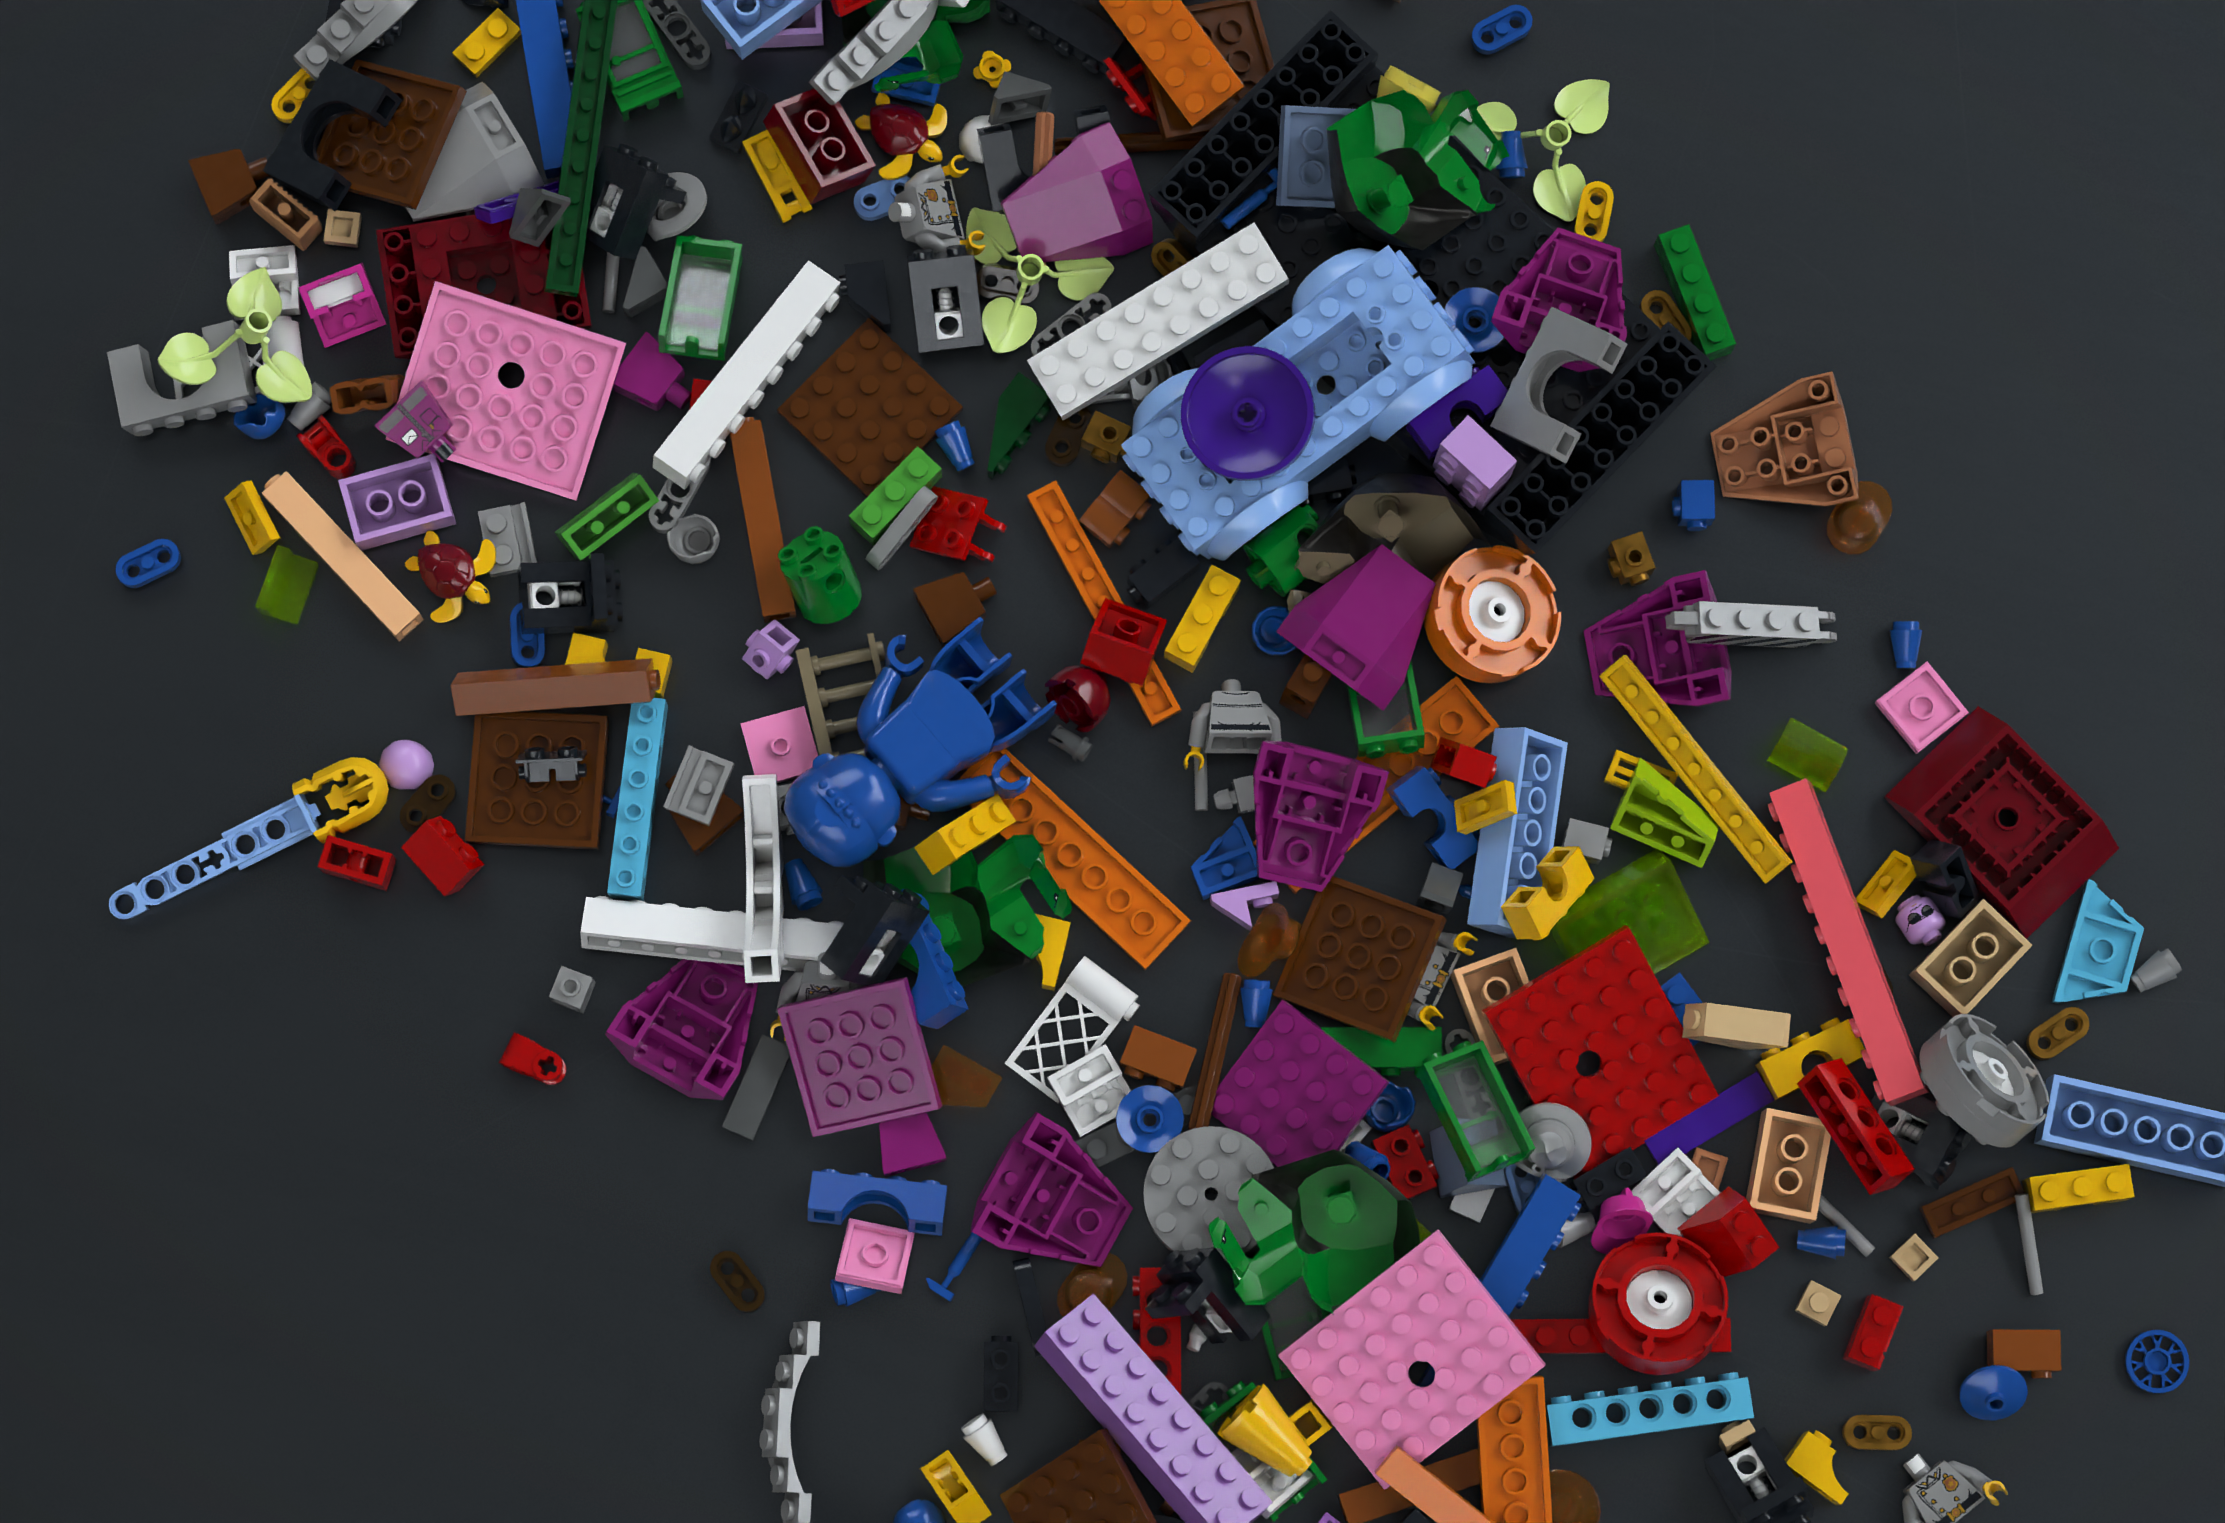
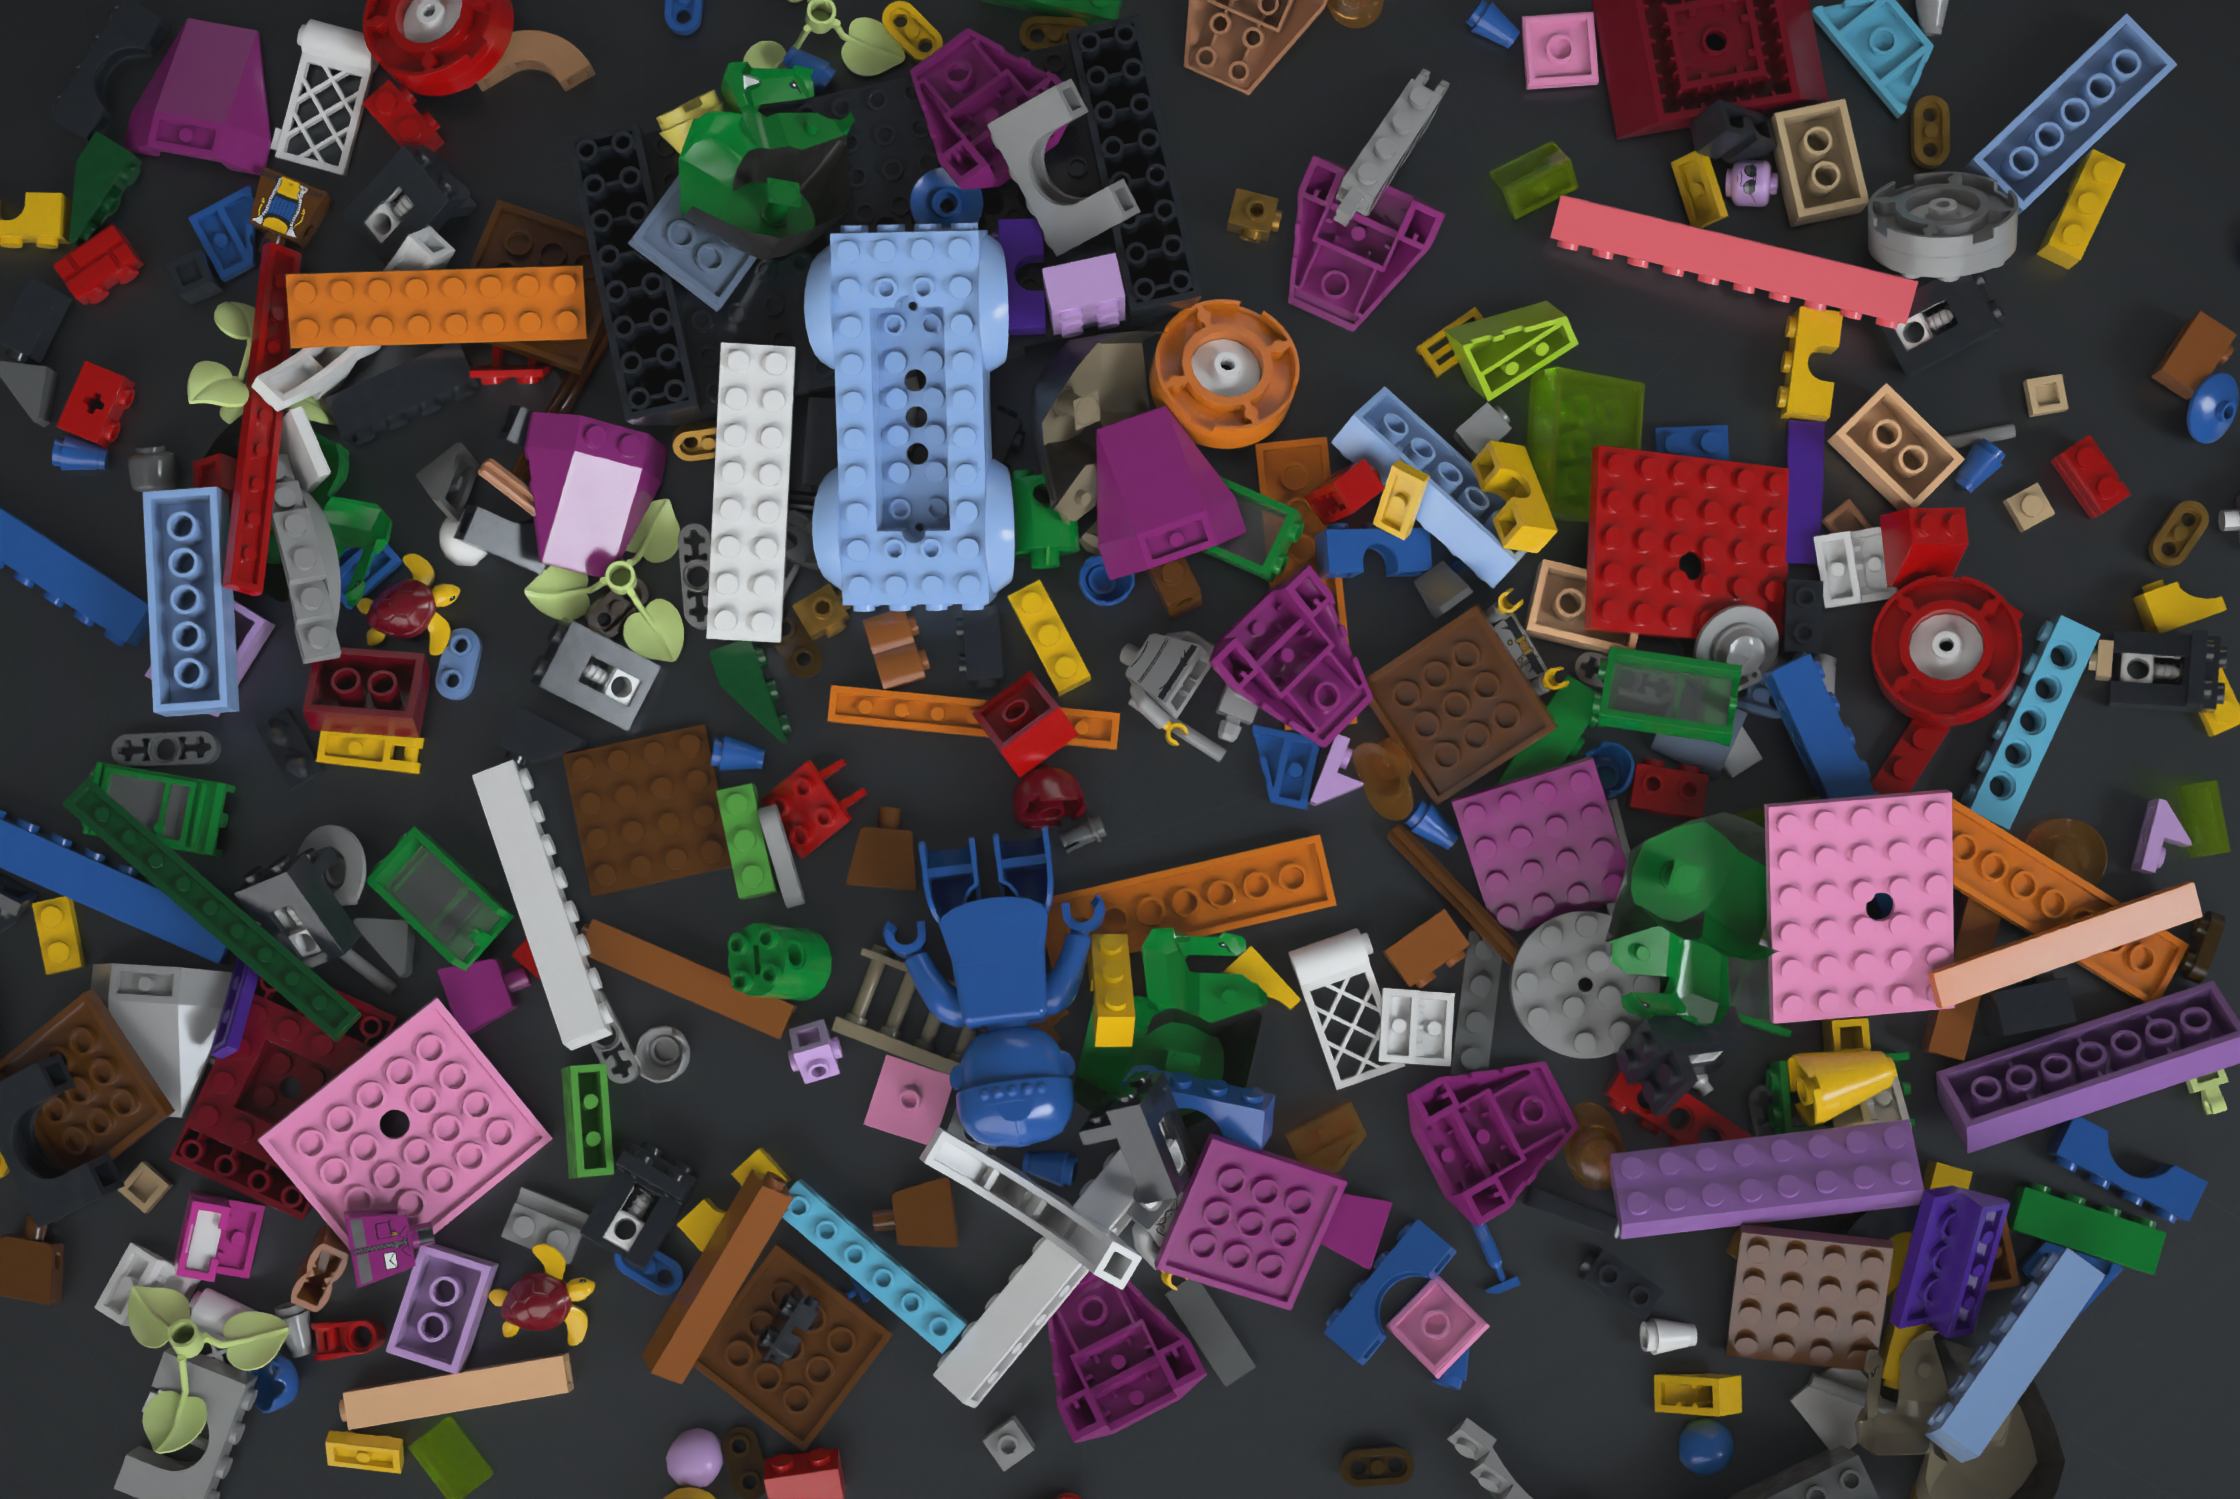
camera: 50 degrees left, 5 degrees up
medium nougat brick [249,178,323,251] -> none
dark grey slope [509,188,571,247] -> none
light grey plate [663,745,734,826] -> none
light grey torso [888,155,986,256] -> none
yellow plate [973,51,1011,88] -> none
blue dish [1116,1085,1184,1153] -> none
dark purple dish [1180,346,1315,481] -> none
blue piece [1221,167,1278,230] -> none
blue cone [1345,1141,1390,1179] -> none
dark pink piece [1591,1188,1653,1254] -> none
yellow tile [1599,655,1793,884] -> none
blue brick [1672,480,1715,531] -> none
tan slope [1682,1003,1791,1050] -> none
red brick [1797,1058,1915,1195] -> none
reddish brown plate [1919,1167,2025,1239] -> none
light grey bar [2015,1193,2044,1295] -> none

